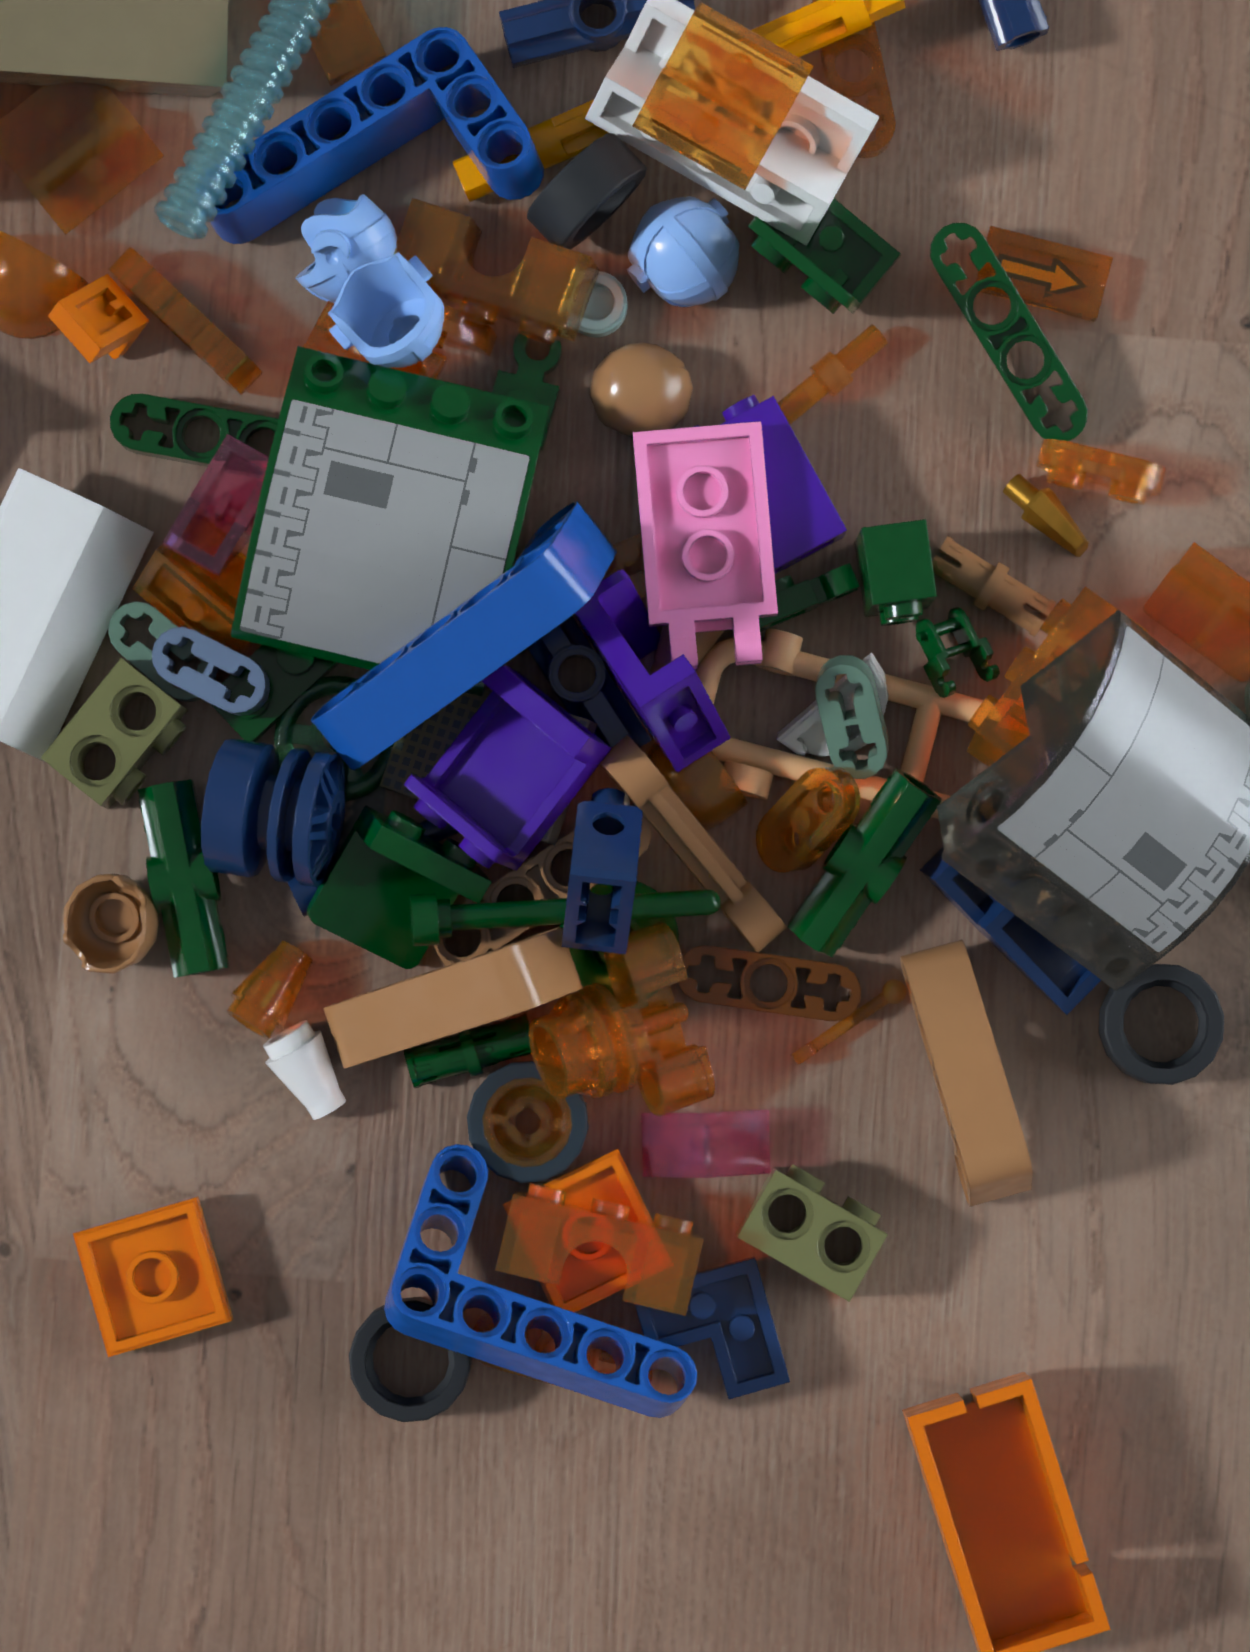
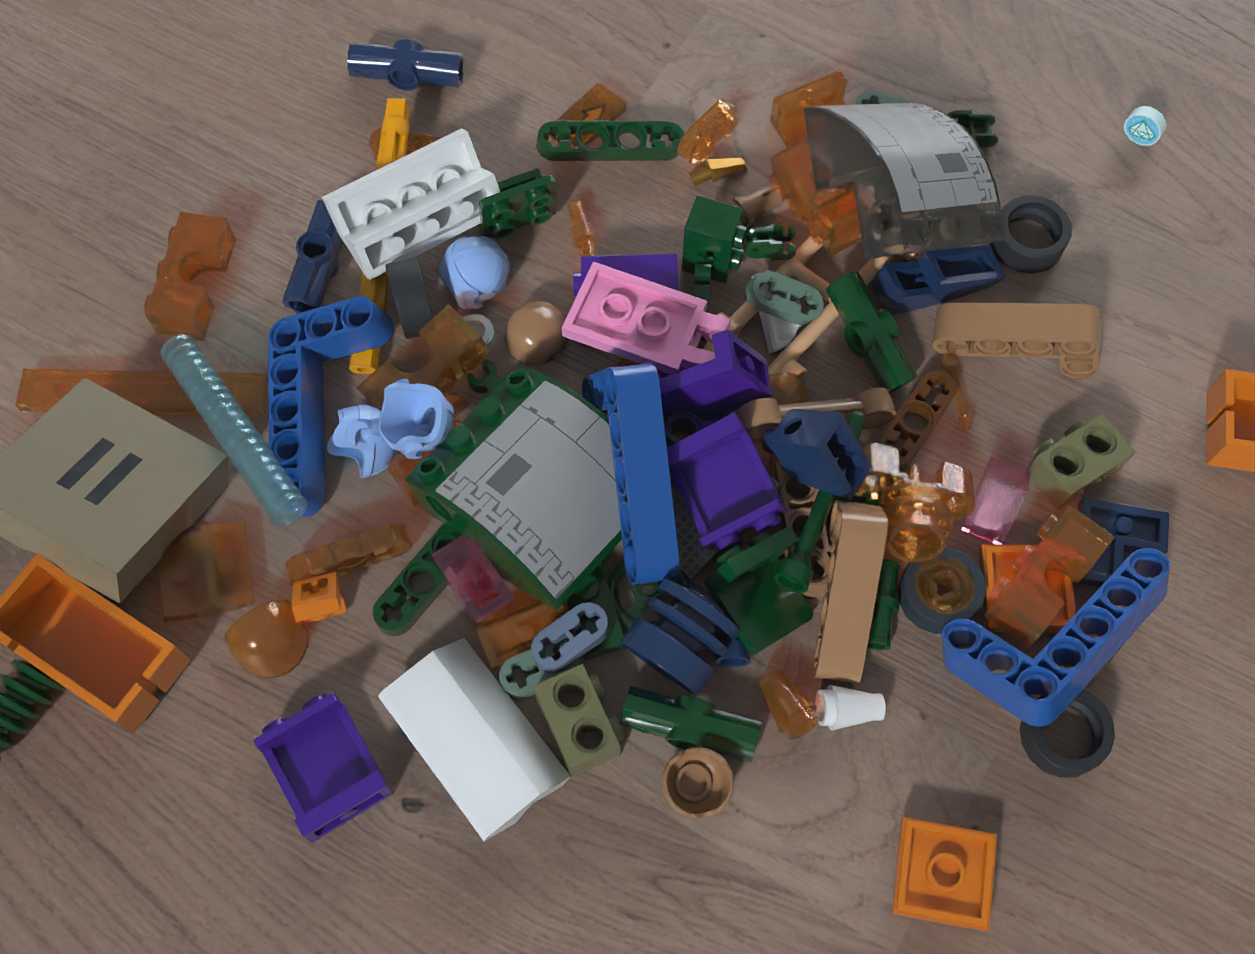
camera: 65 degrees left, 20 degrees down
clear orange slope [632,2,814,190] -> none
clear orange plate [756,766,860,873] -> none

